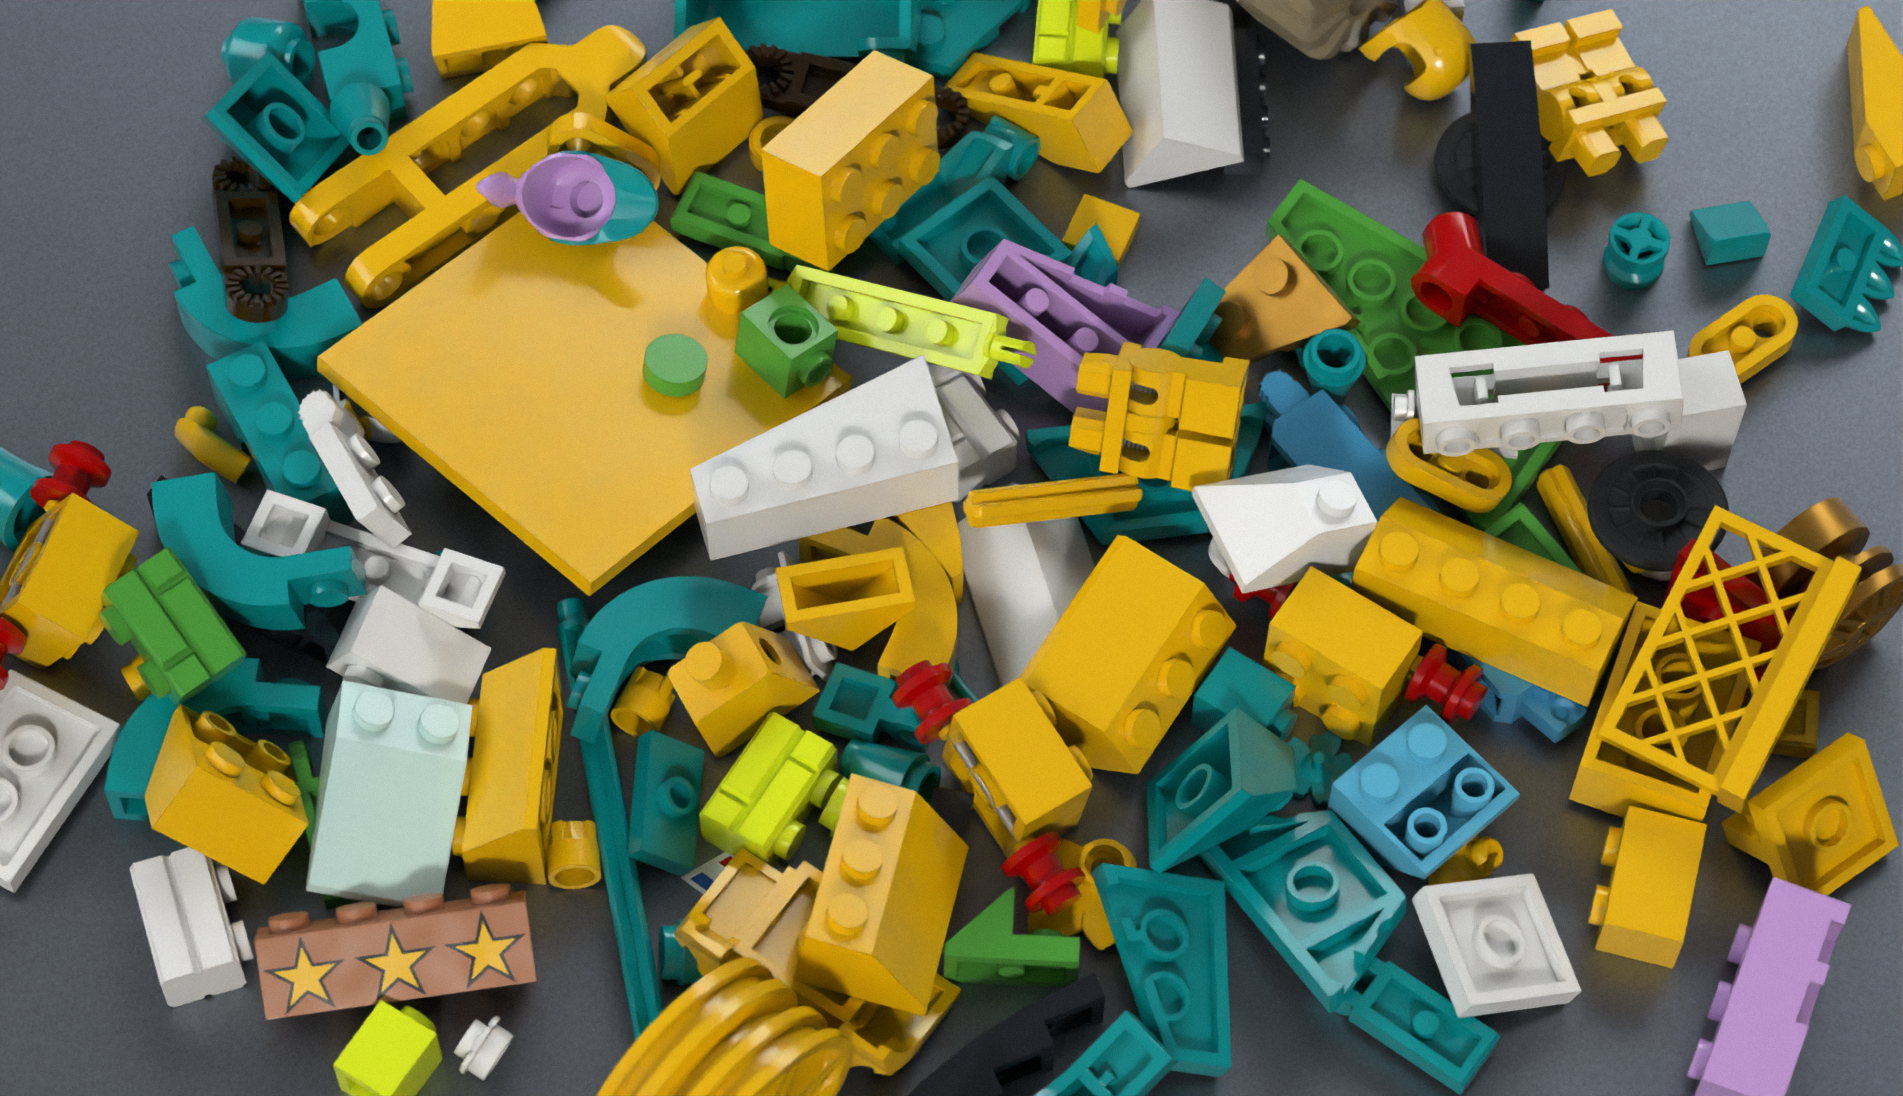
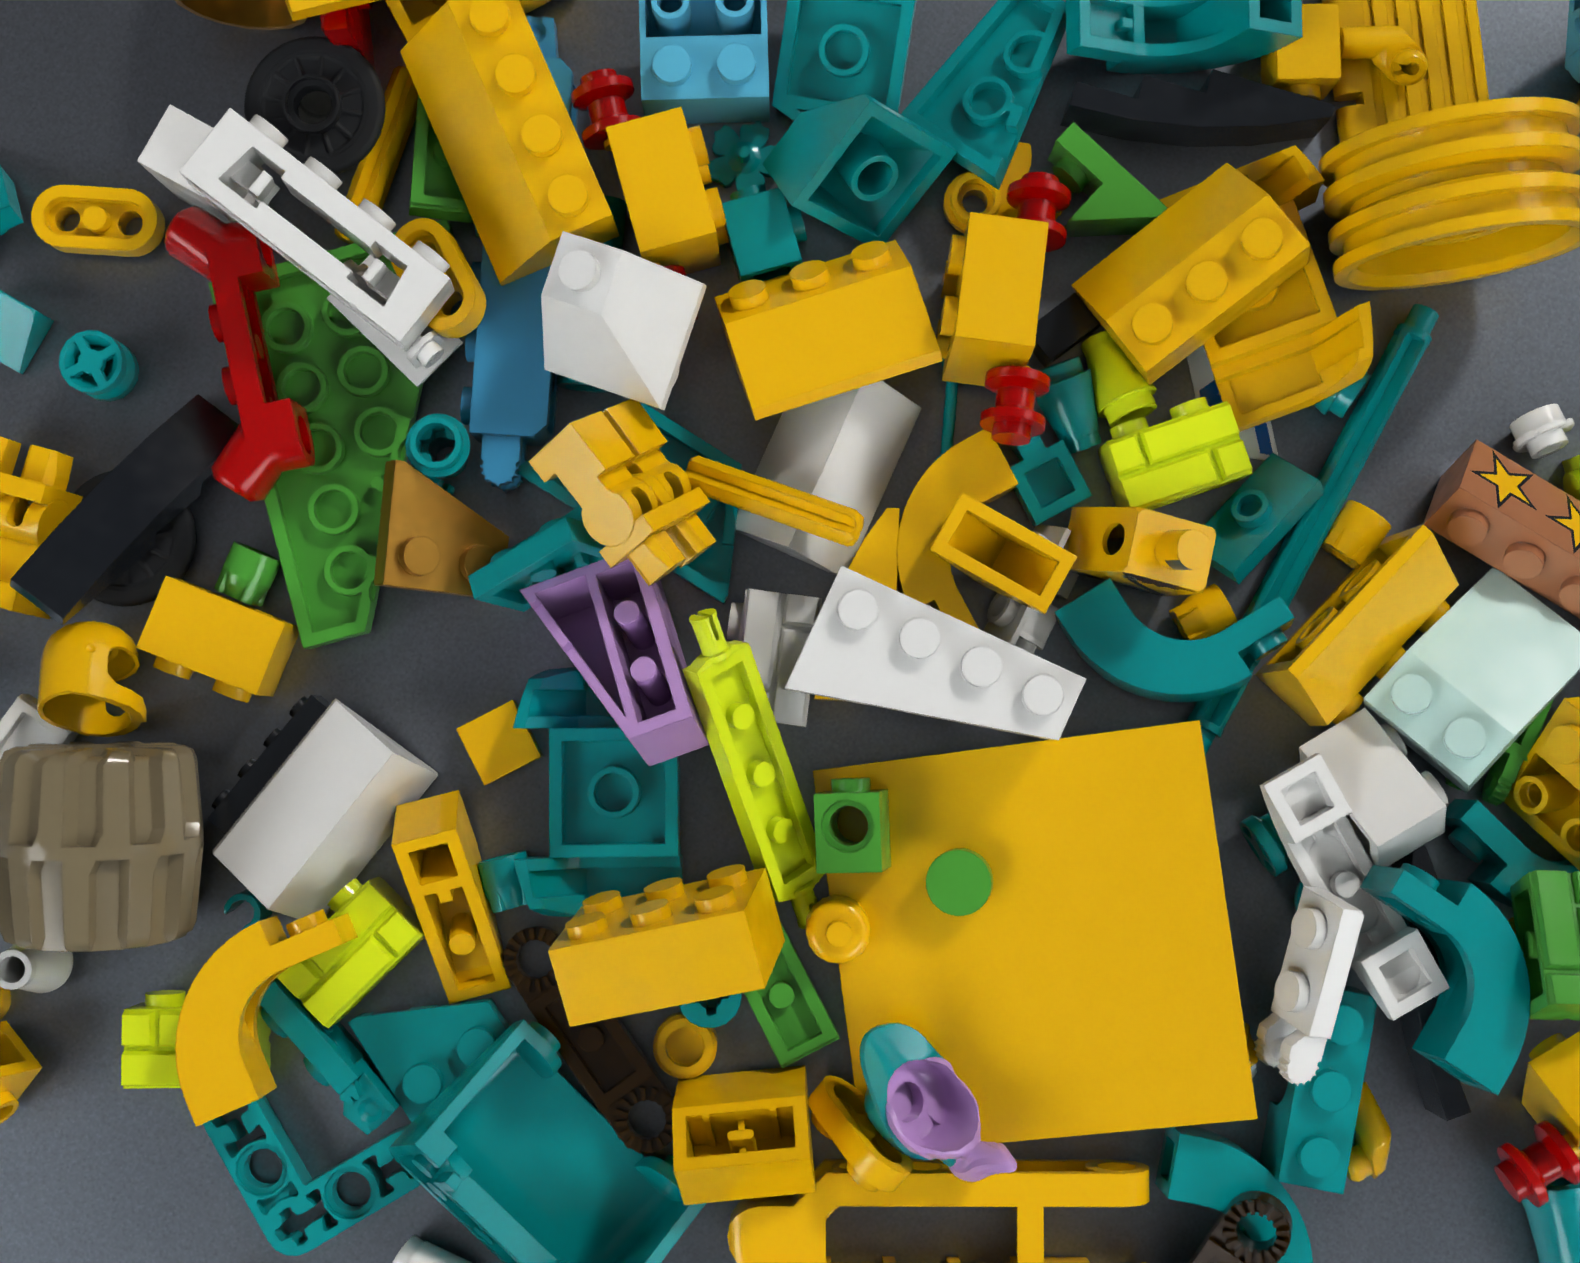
camera: 140 degrees left, 25 degrees up
none -> yellow brick [136,576,299,703]
none -> bright green hose [214,541,281,607]

